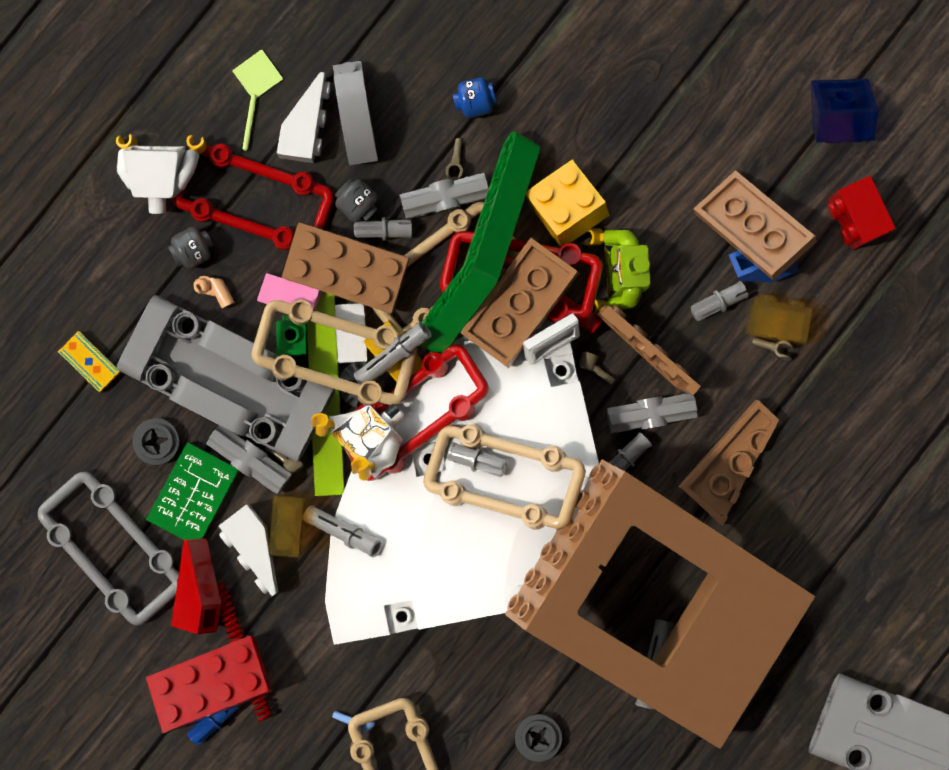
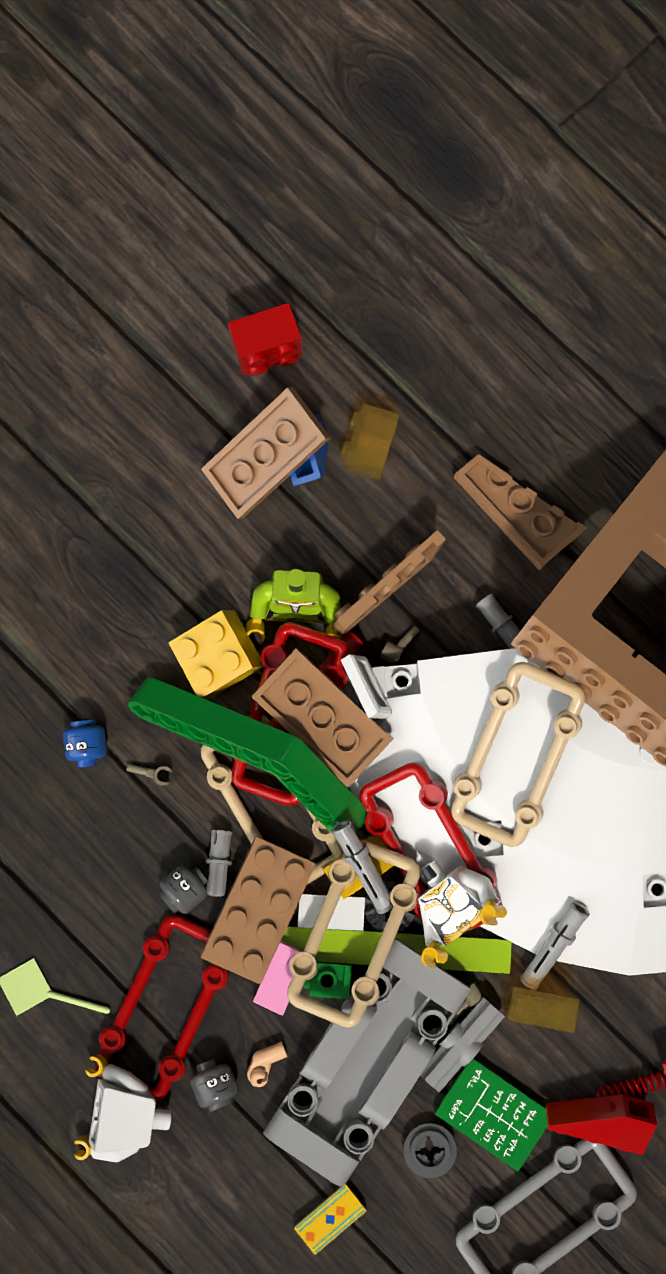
camera: 80 degrees left, 5 degrees down
white slope [219,504,278,596] -> none
white slope [277,72,331,163] -> none
light grey arch [333,61,378,166] -> none
light grey piece [400,173,489,219] -> none
light grey axle [447,442,507,477] -> none
light grey piece [606,393,698,433] -> none
light grey axle [691,281,749,321] -> none
dark tan hand [752,337,795,361] -> none
clear blue slope [811,79,879,143] -> none

